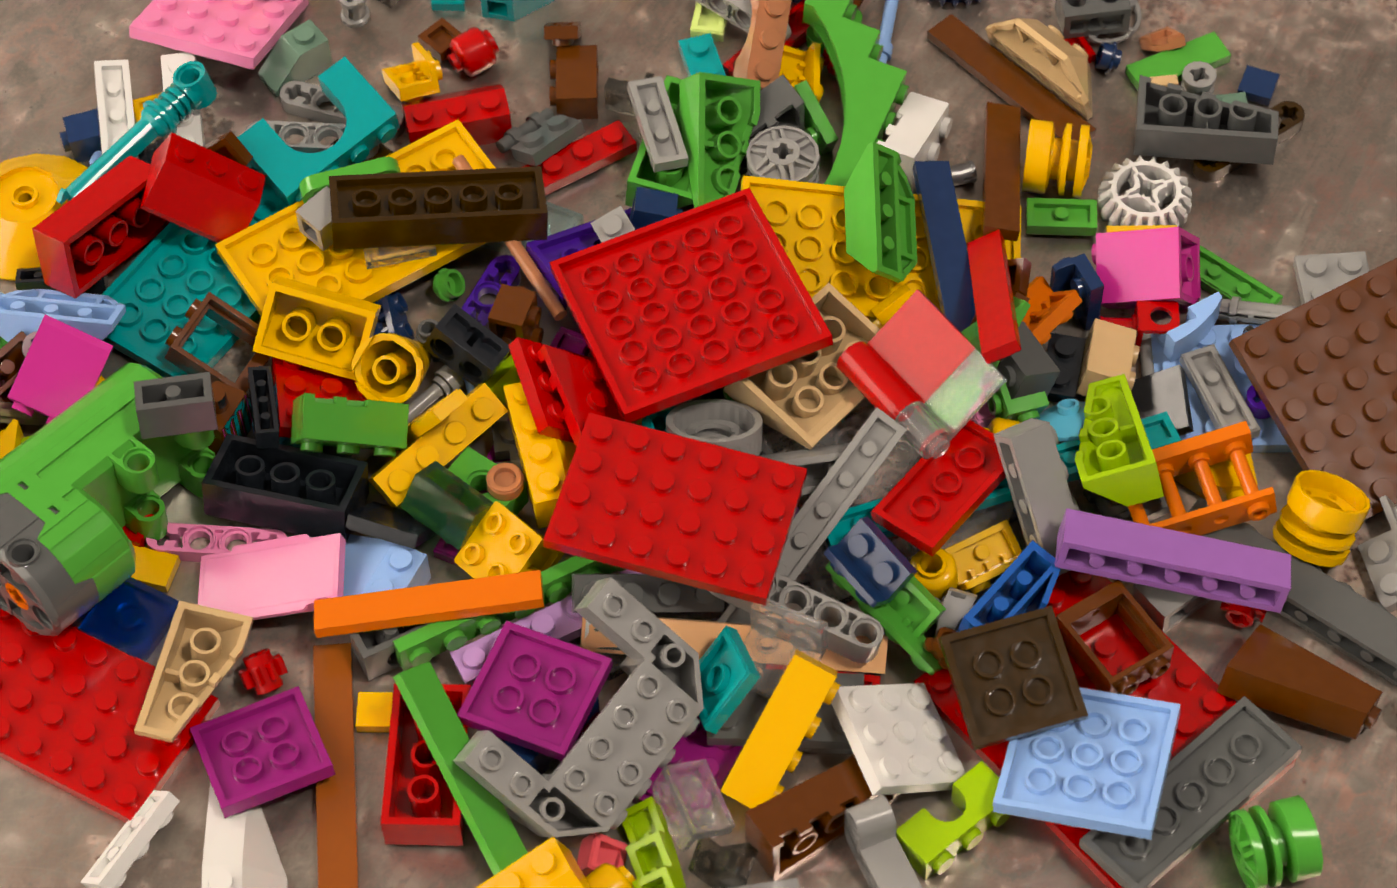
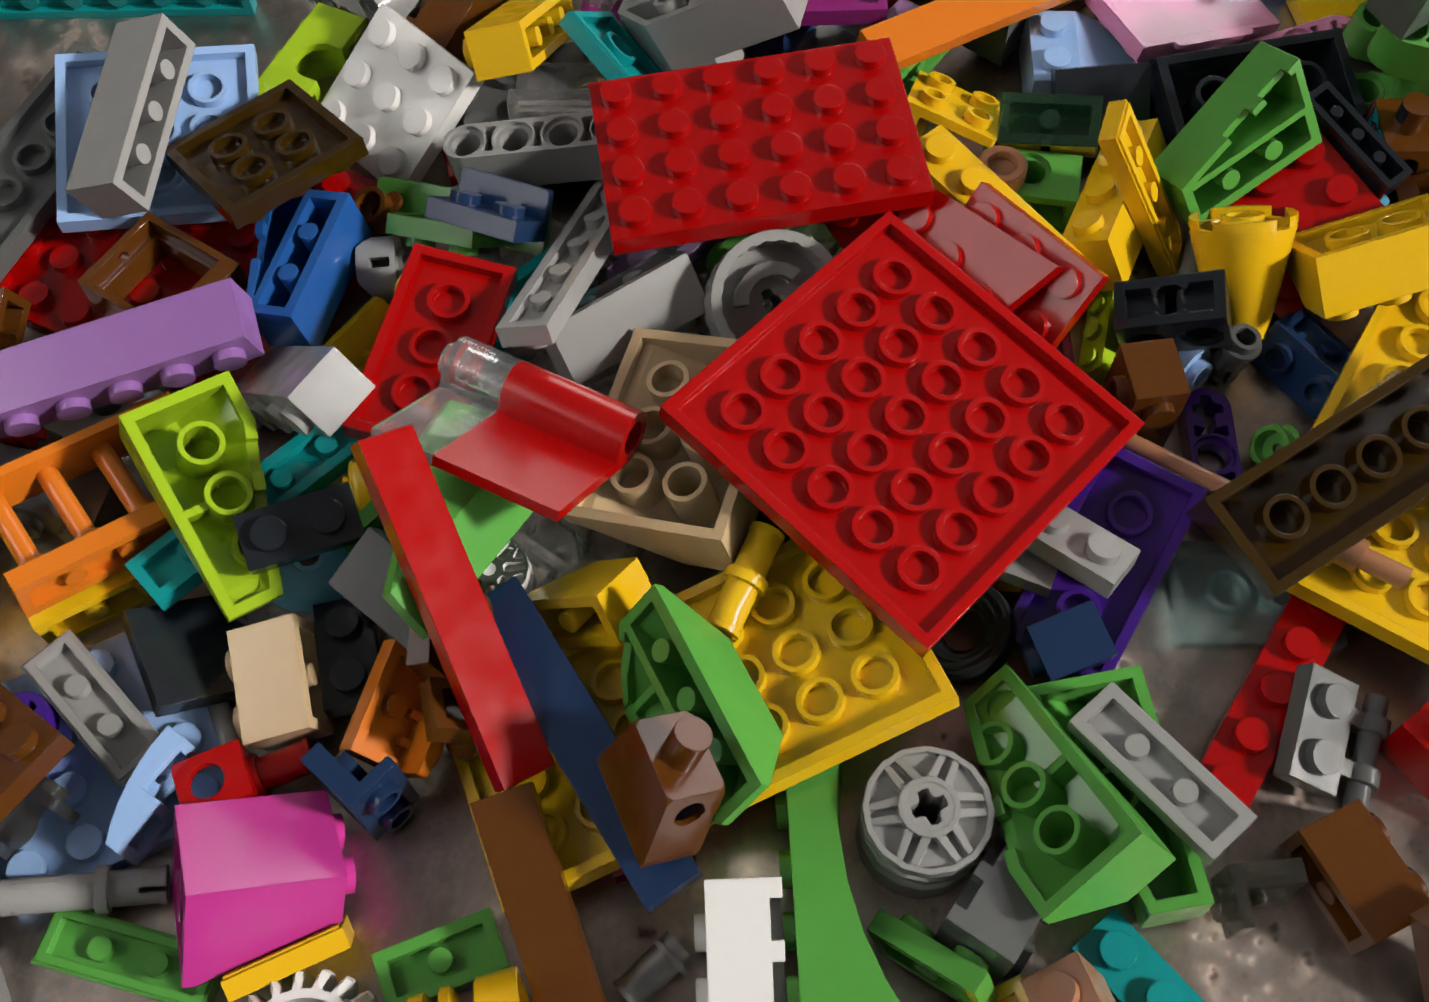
camera: 155 degrees right, 5 degrees up
none -> light grey brick [65,13,196,218]
none -> black plate [232,482,365,575]
none -> reddish brown torso [596,711,725,868]
none -> yellow pin [706,521,785,642]

